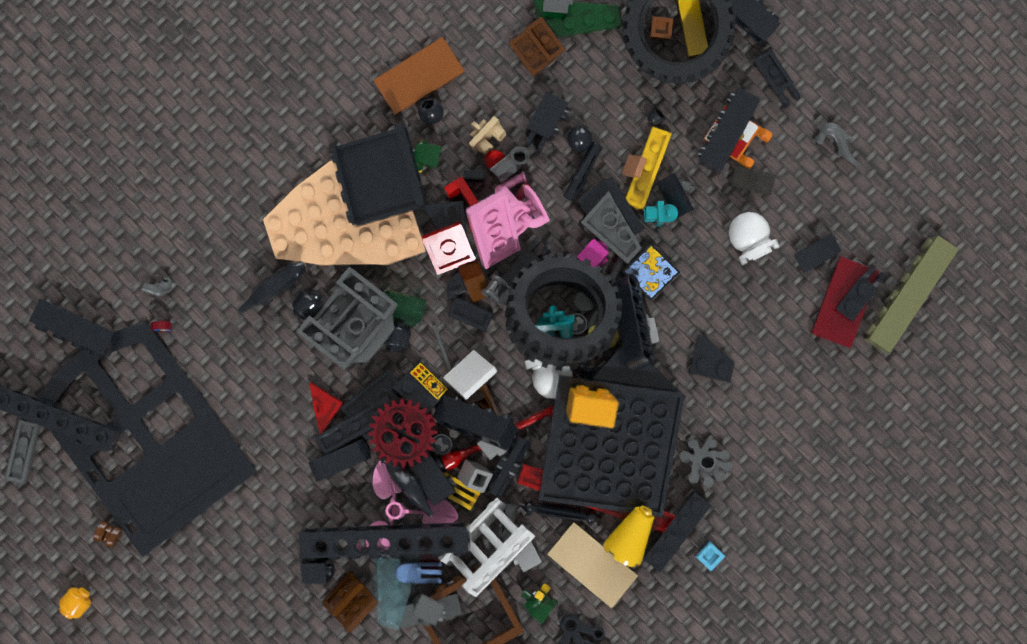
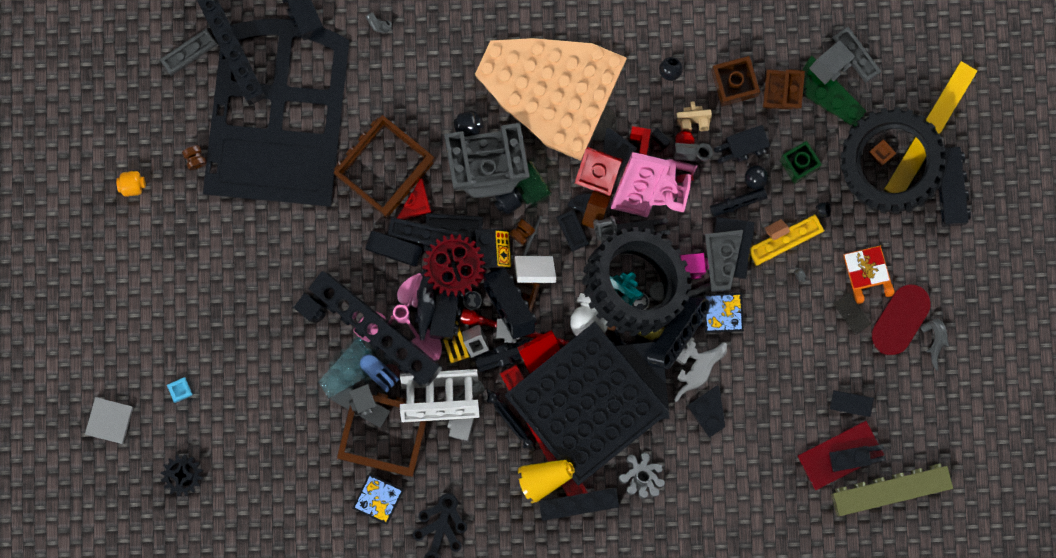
camera: 50 degrees right, 5 degrees down
dark red tile [151,321,172,333] -> none
black animal [238,261,306,313] -> none
reddish brown slope [322,571,379,633] -> none
black panel [330,123,428,227] -> none
dark orange tile [373,37,465,116] -> none
dark green piece [413,140,441,173] -> none
dark green piece [521,583,558,624] -> none
tan tile [547,522,638,608] -> none
light orange brick [566,385,618,428] -> none
teal hips [643,201,678,227] -> none
black tile [657,173,694,219] -> none
medium azure tile [695,541,725,571] -> none
black brick [697,88,761,175] -> none
white tile [729,212,780,265] -> none
black hinge [753,49,801,108] -> none
none -> reddish brown window [333,115,436,219]
none -> reddish brown wheel [509,219,536,246]
none -> red tile [517,330,561,373]
none -> light grey animal [674,342,727,402]
none -> reddish brown brick [711,56,760,107]
none -> dark green head [779,141,822,185]
none -> dark red tile [871,284,931,355]

